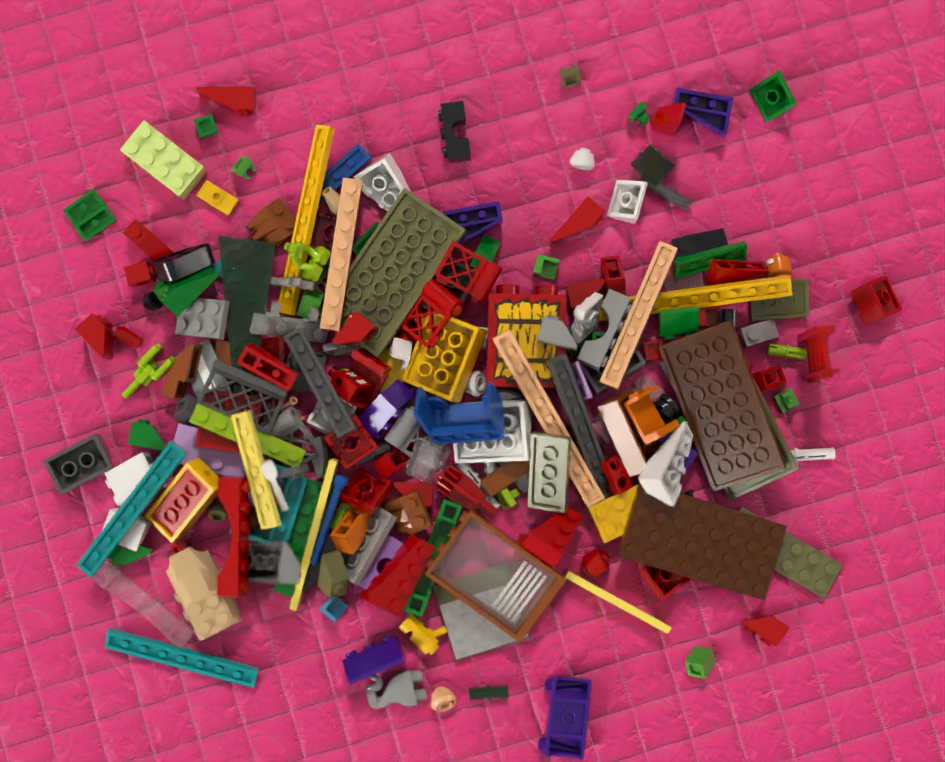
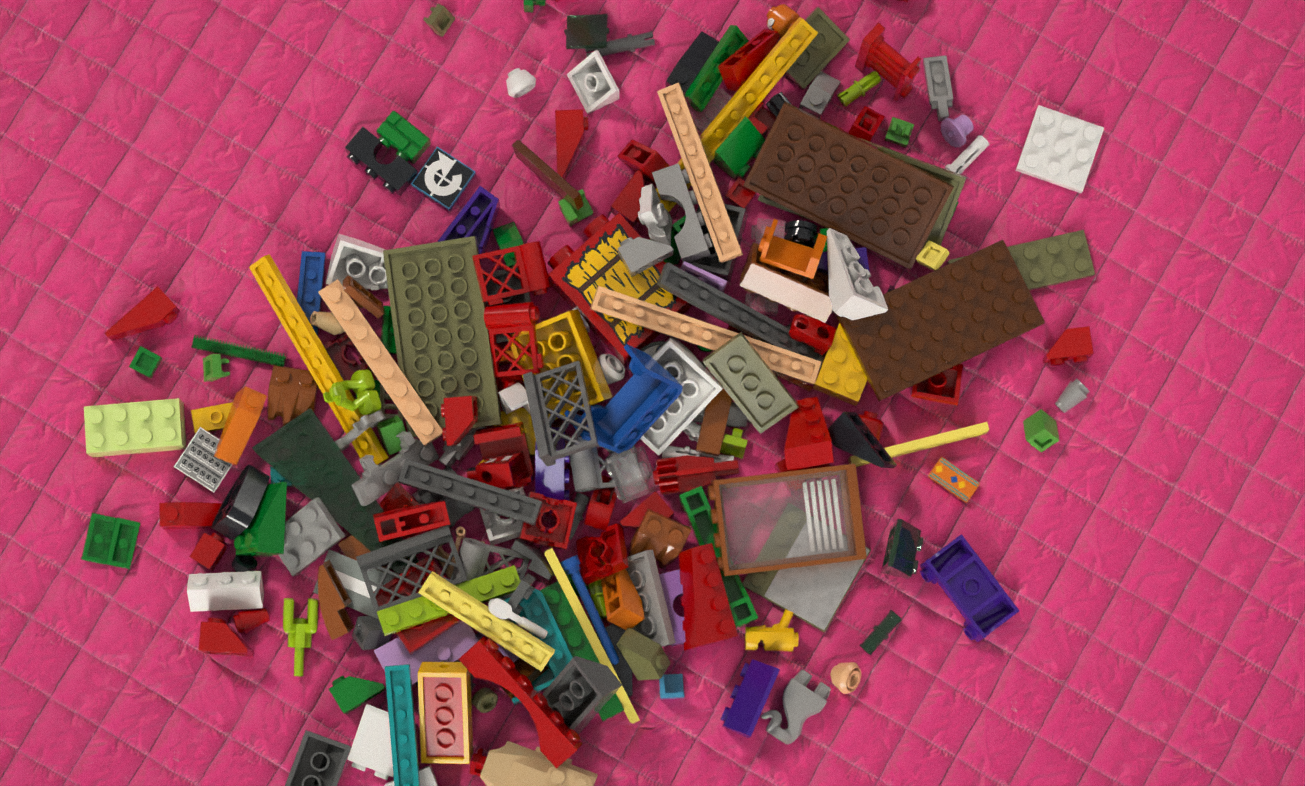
camera: 45 degrees left, 5 degrees down
none -> light grey tile [174,427,233,493]
none -> white brick [187,571,264,612]
none -> green axle [192,335,287,367]
none -> orange slope [214,386,267,465]
none -> dark orange plate [342,276,384,319]
none -> green brick [376,111,431,164]
none -> tile [411,147,476,211]
none -> reddish brown tile [512,140,584,211]
none -> dark grey fence [523,361,599,467]
none -> black slope [828,412,897,468]
none -> slope [881,519,924,579]
none -> light yellow tile [916,240,950,271]
none -> light grey hinge [923,55,953,121]
none -> orange tile [927,456,980,503]
none -> lavender piece [941,114,974,147]
none -> white plate [1015,105,1104,193]
none -> light grey cone [1055,378,1090,413]

